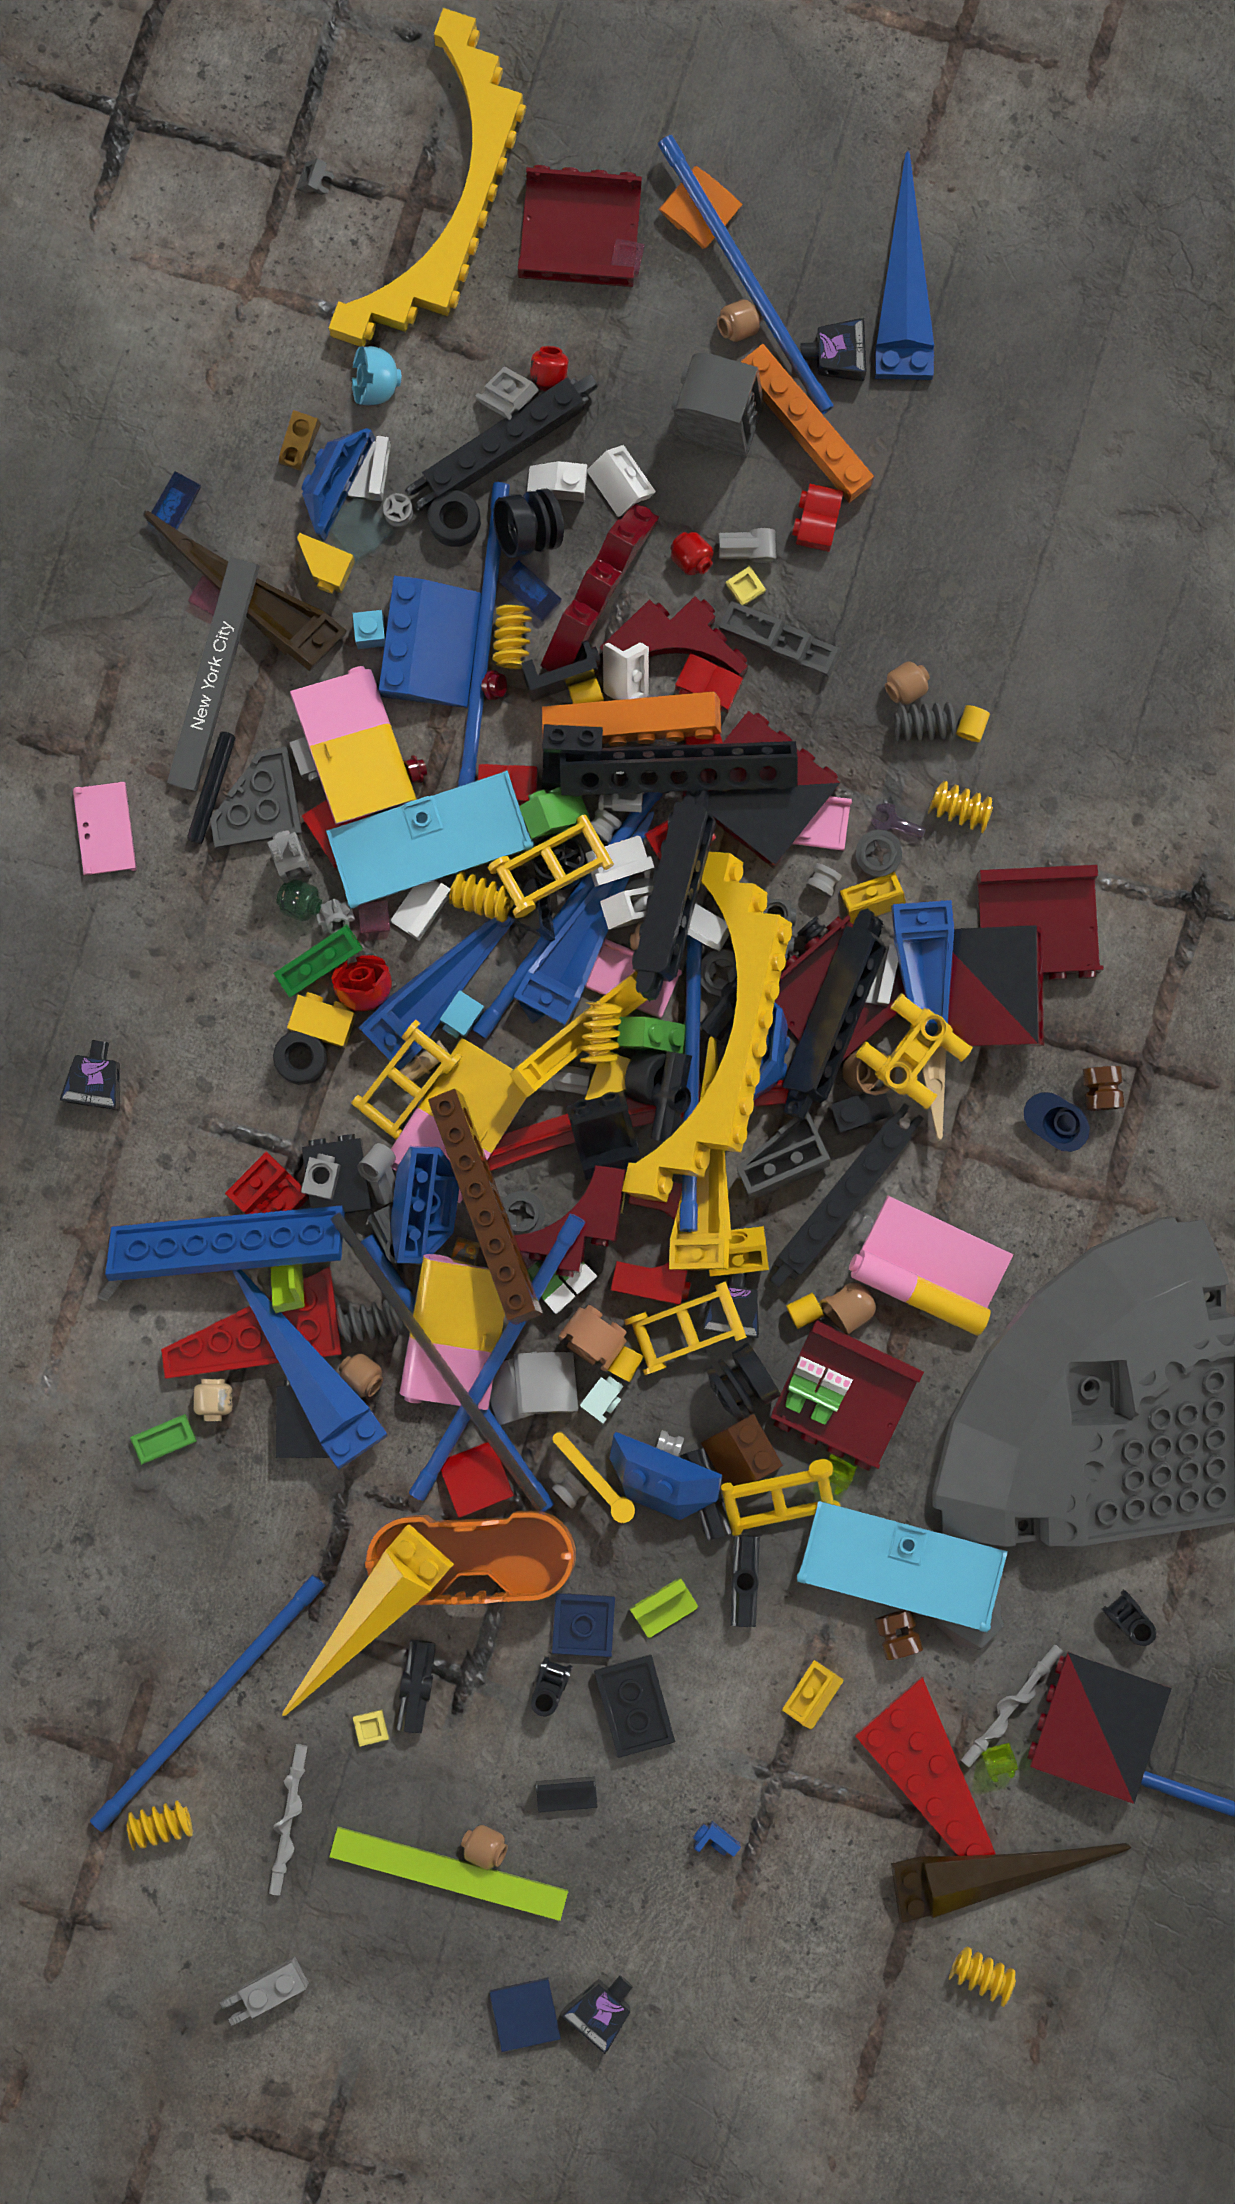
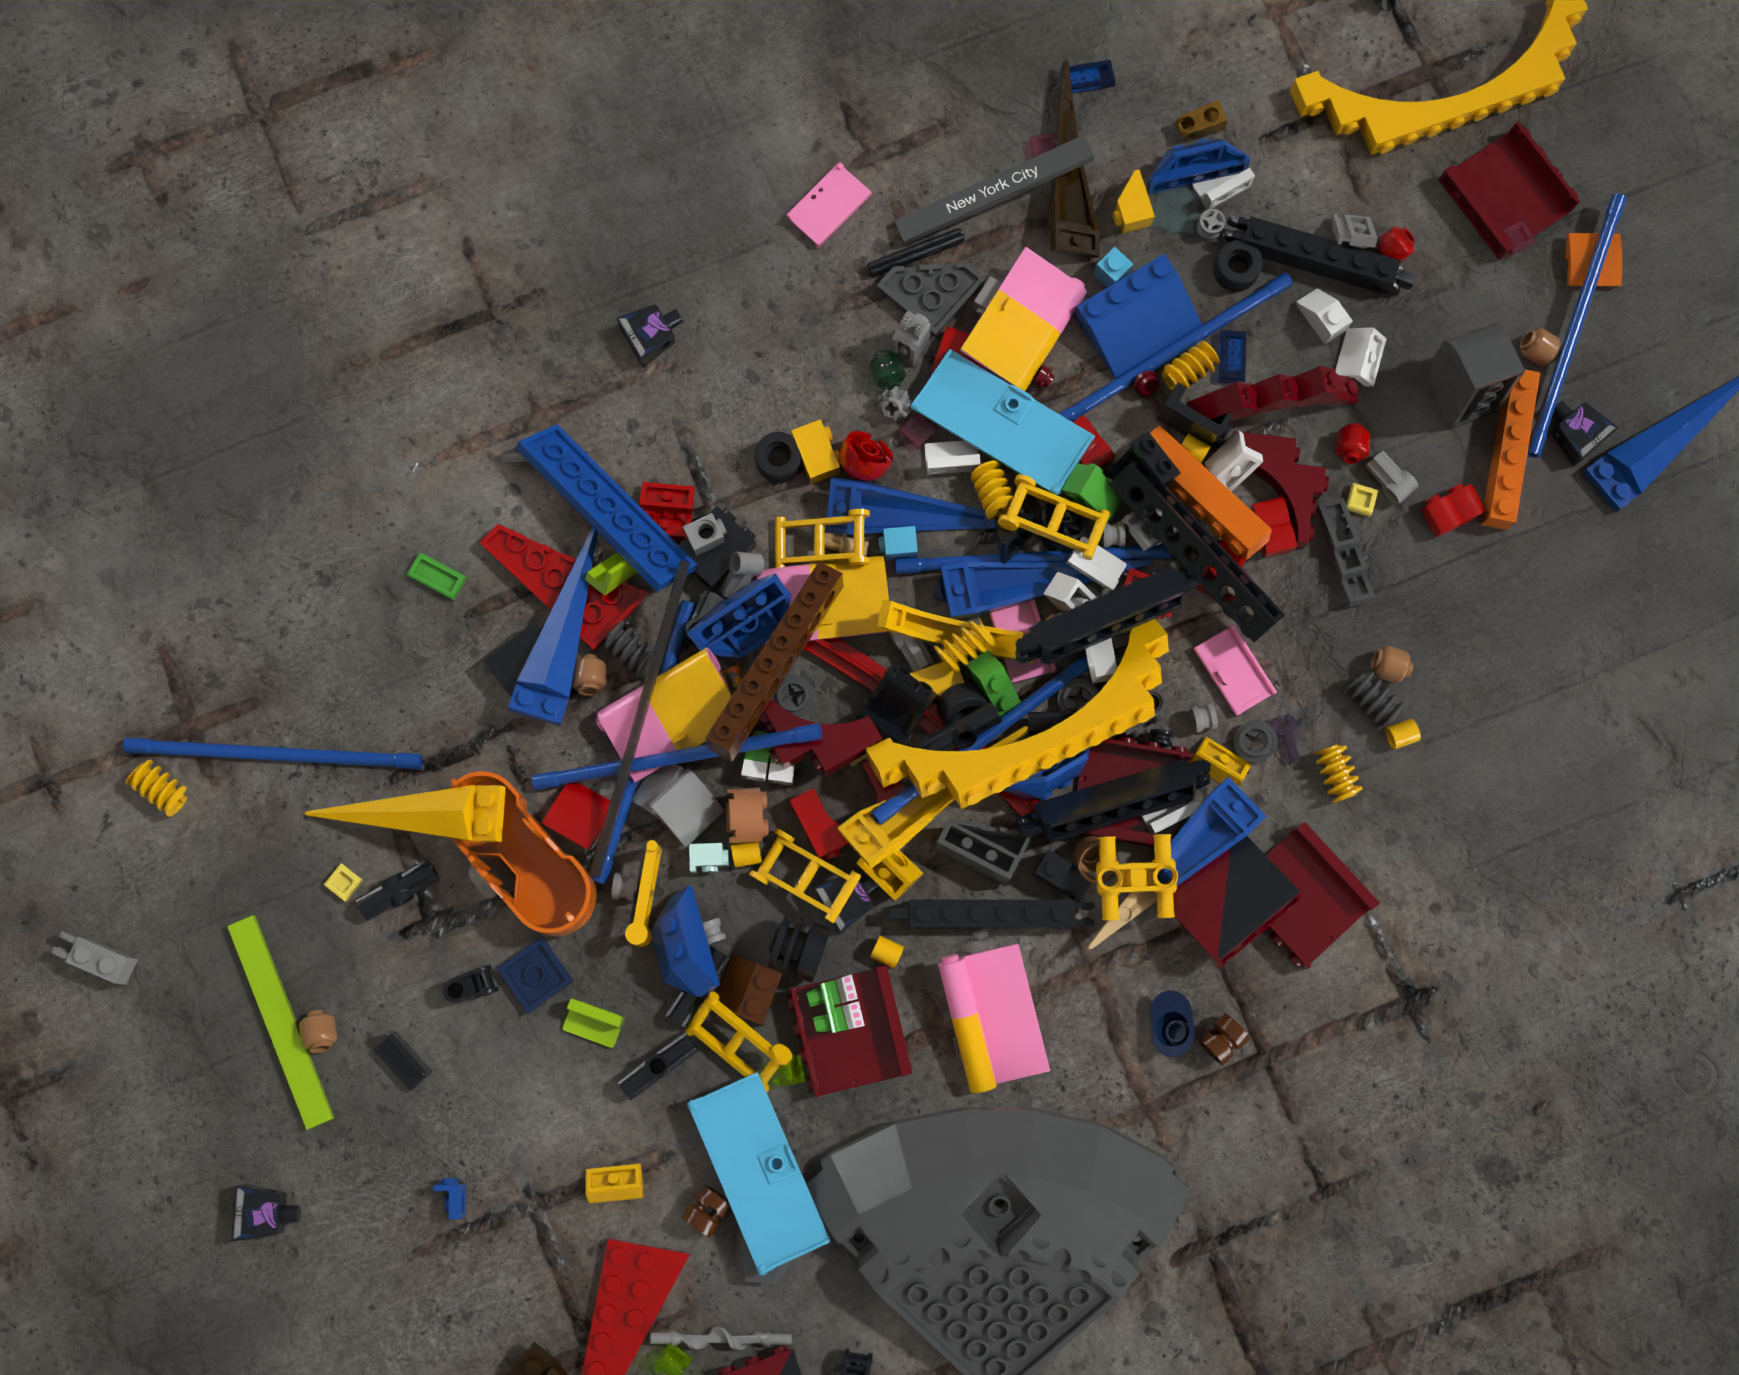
camera: 50 degrees right, 5 degrees down
tan head [194,1379,232,1421] -> none
light grey piece [269,1744,308,1895] -> none
green plate [273,924,363,998] -> none
medium azure cylinder [352,346,401,406] -> none
dark blue tile [490,1977,561,2052] -> none
black wheel [493,488,564,558] -> none
black plate [594,1654,675,1758] -> none
black panel [682,711,840,869] -> none
medium nougat helmet [819,1282,876,1335] -> none

